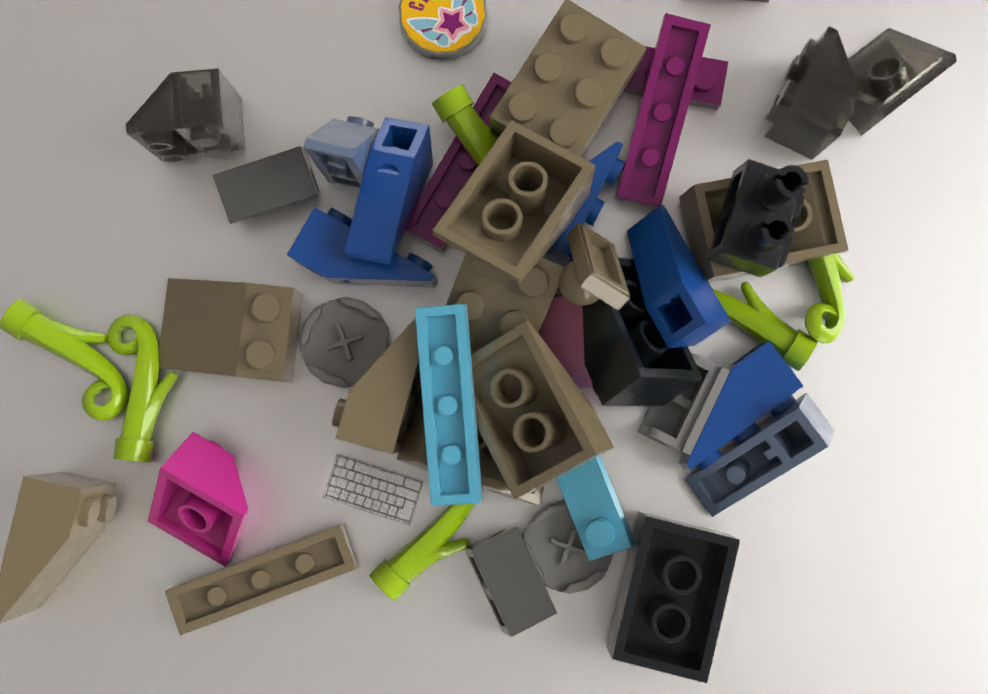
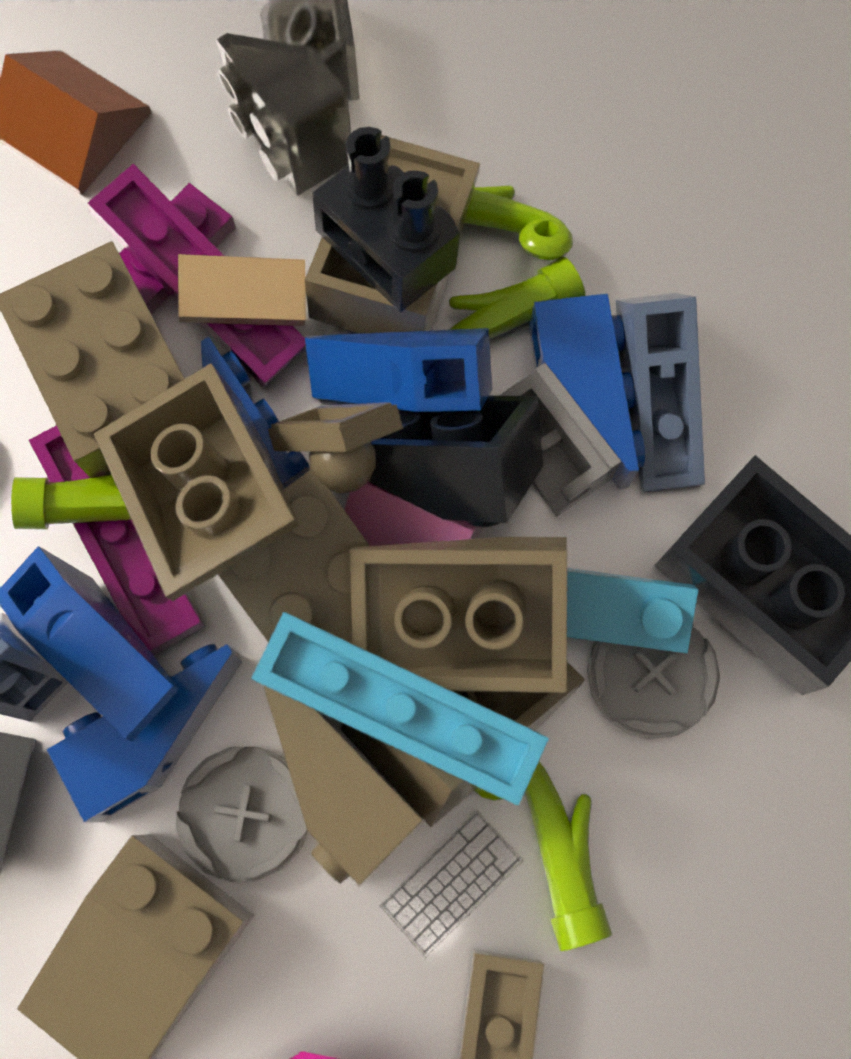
camera: 65 degrees left, 10 degrees down
dark grey hinge [465,527,557,637] -> none
none -> tan tile [178,254,306,326]

